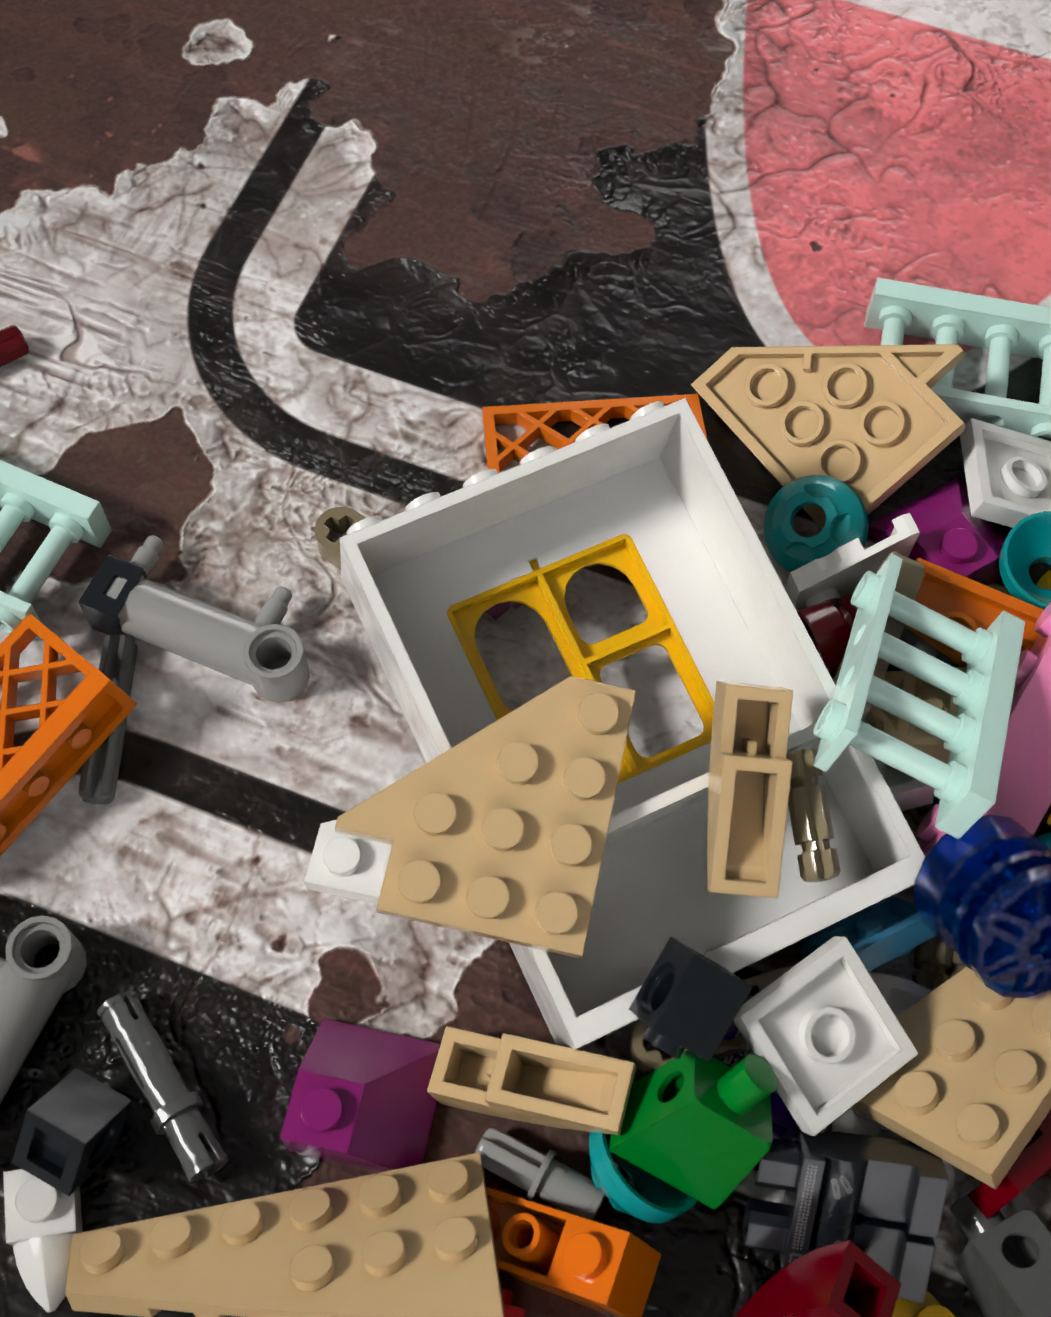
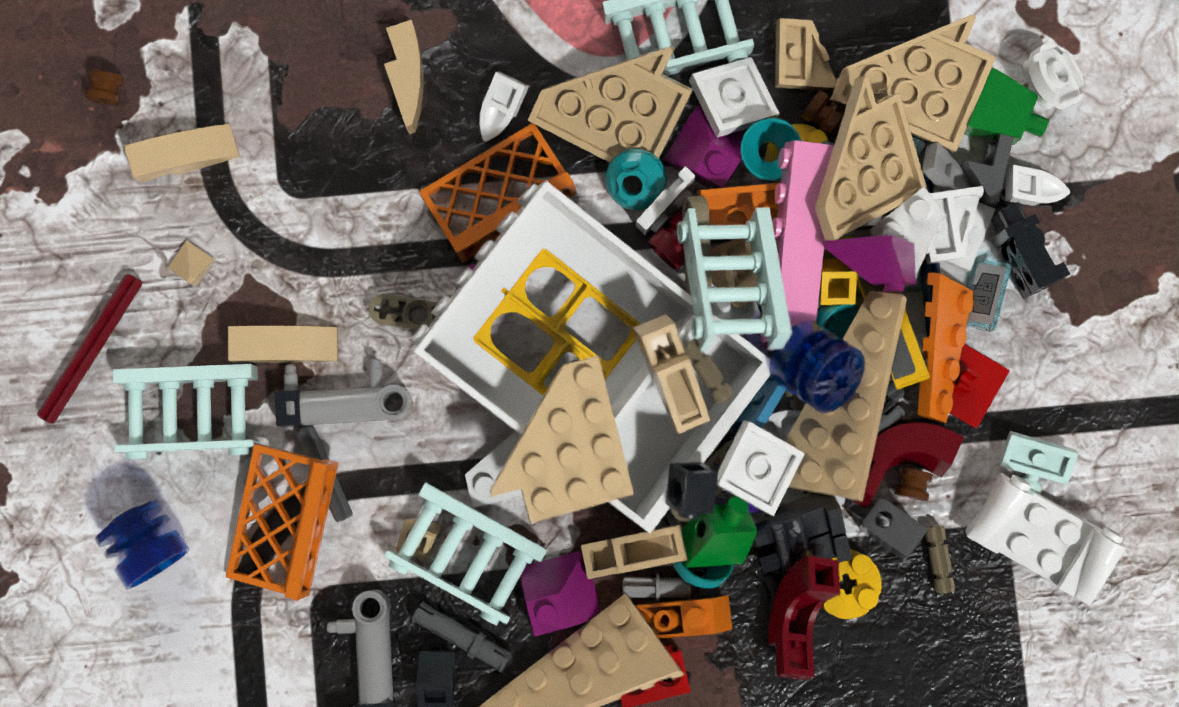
camera: 25 degrees left, 20 degrees up
none -> reddish brown wheel [85,70,124,106]
none -> tan slope [124,124,240,183]
none -> tan slope [168,240,215,287]
none -> tan slope [228,326,338,363]
none -> tan slope [384,19,423,134]
none -> light aqua fence [384,482,547,625]
none -> tan slope [395,519,443,563]
none -> white plate [480,72,529,141]

